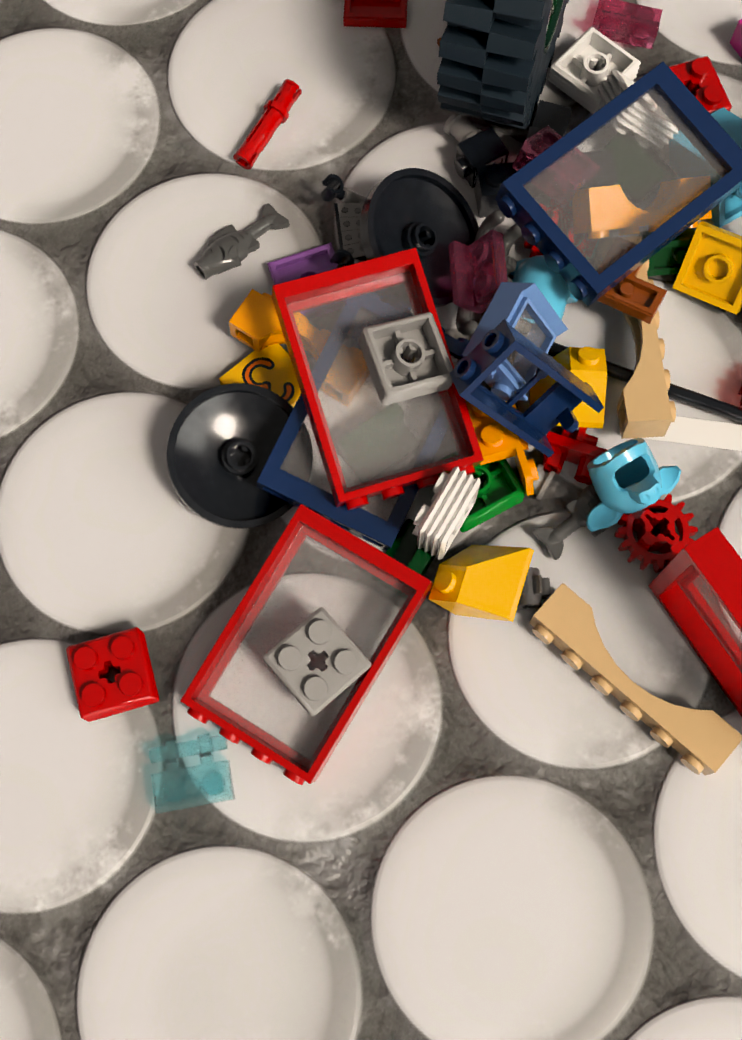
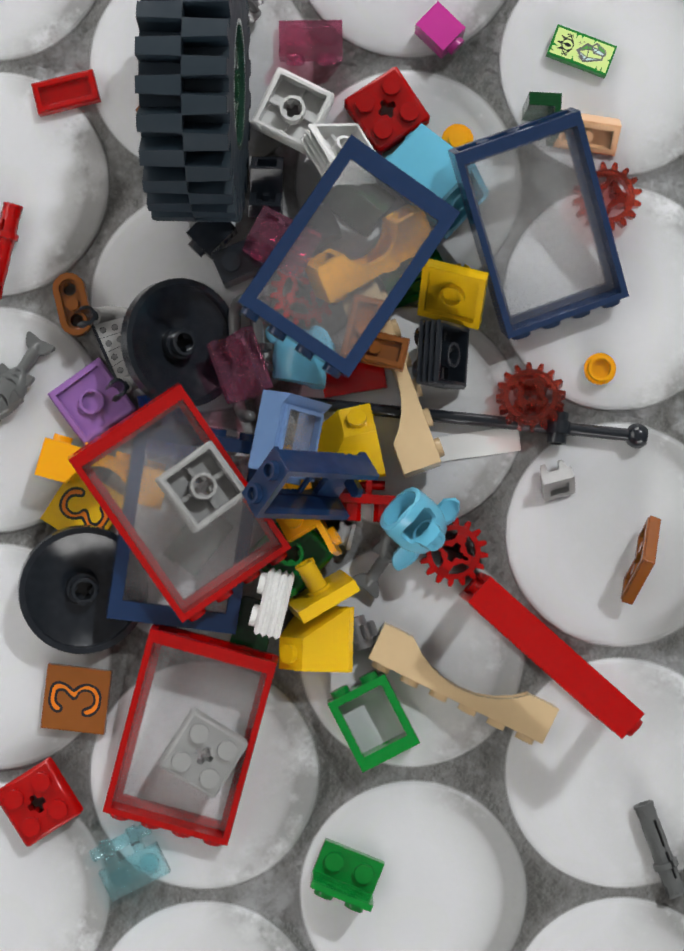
camera: 15 degrees left, 15 degrees up
none -> dark orange tile [40,663,113,735]
none -> dark orange plate [52,273,93,337]
none -> yellow tile [288,557,361,624]
none -> green bracket [310,838,385,913]
none -> red tile [323,362,387,398]
none -> green window [327,670,420,773]
none -> black brick [412,319,470,390]

